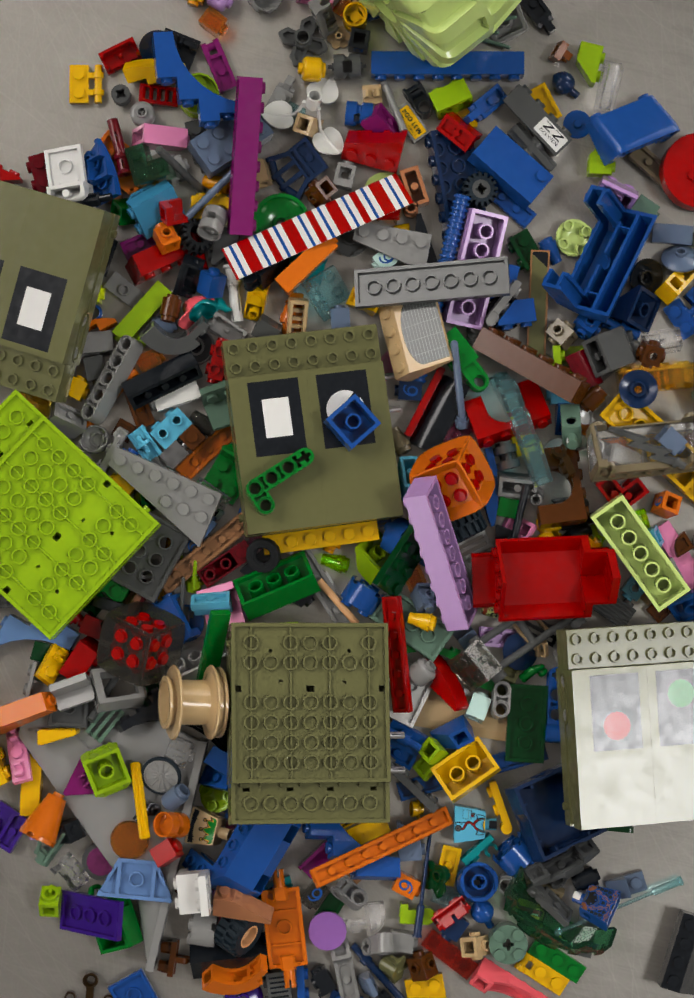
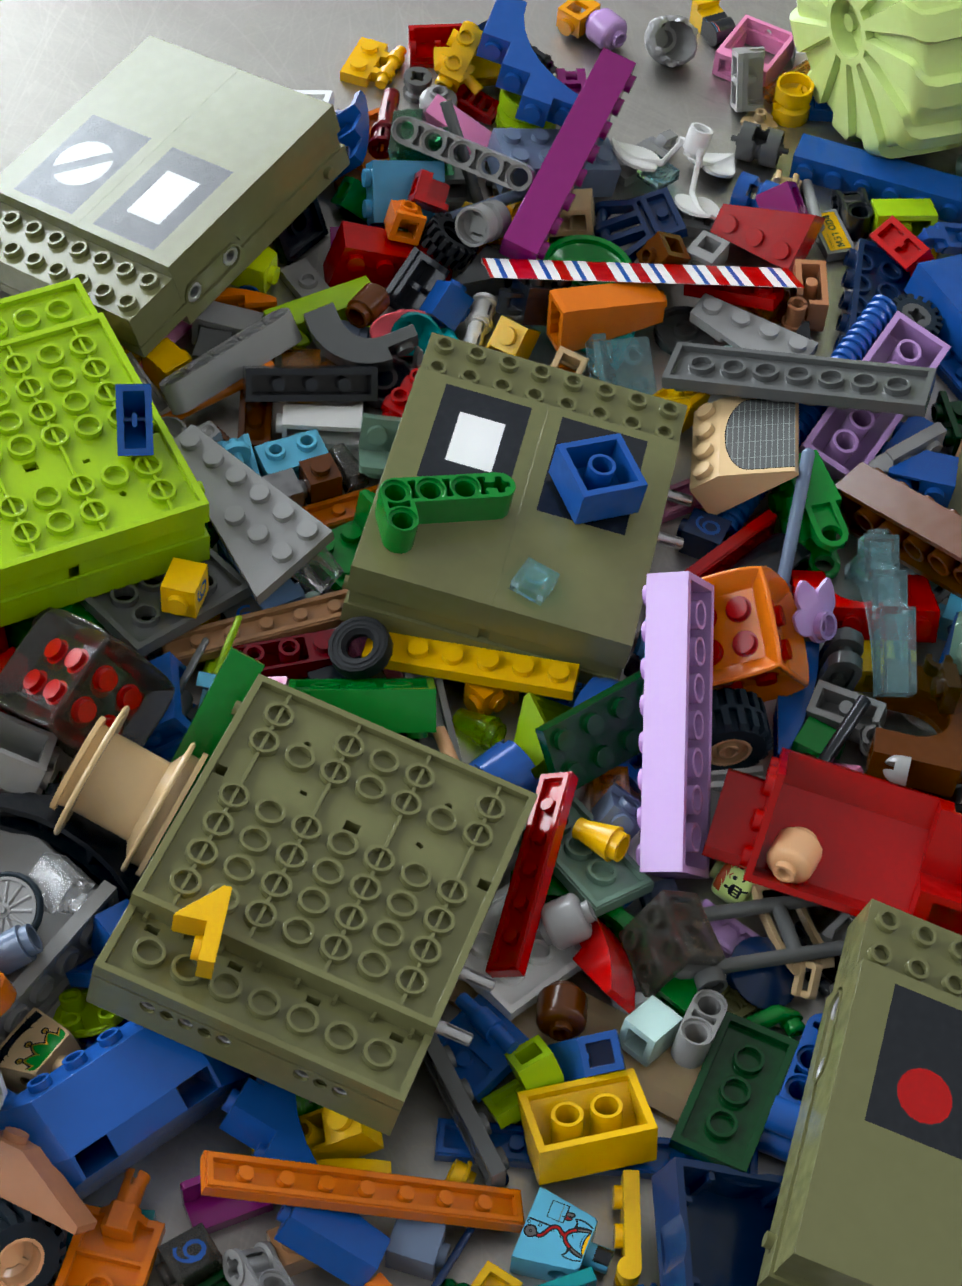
camera: 20 degrees right, 35 degrees down
clear orange brick [198,6,229,38] -> none
dark grey plant [278,16,328,67] -> none
tan brick [292,112,324,137] -> none
yellow head [297,56,326,82] -> none
black brick [348,27,371,55] -> none
none -> blue slope [115,383,154,456]
none -> yellow brick [160,557,209,619]
none -> yellow slope [171,885,232,979]
none -> light grey beam [391,116,536,191]
none -> yellow brick [434,21,484,95]
none -> clear light blue plate [509,557,560,606]
none -> reddish brown head [536,980,588,1041]
none -> light nougat head [766,827,822,884]
none -> lavender plate [792,577,837,643]
none -> light grey hinge [883,755,912,786]

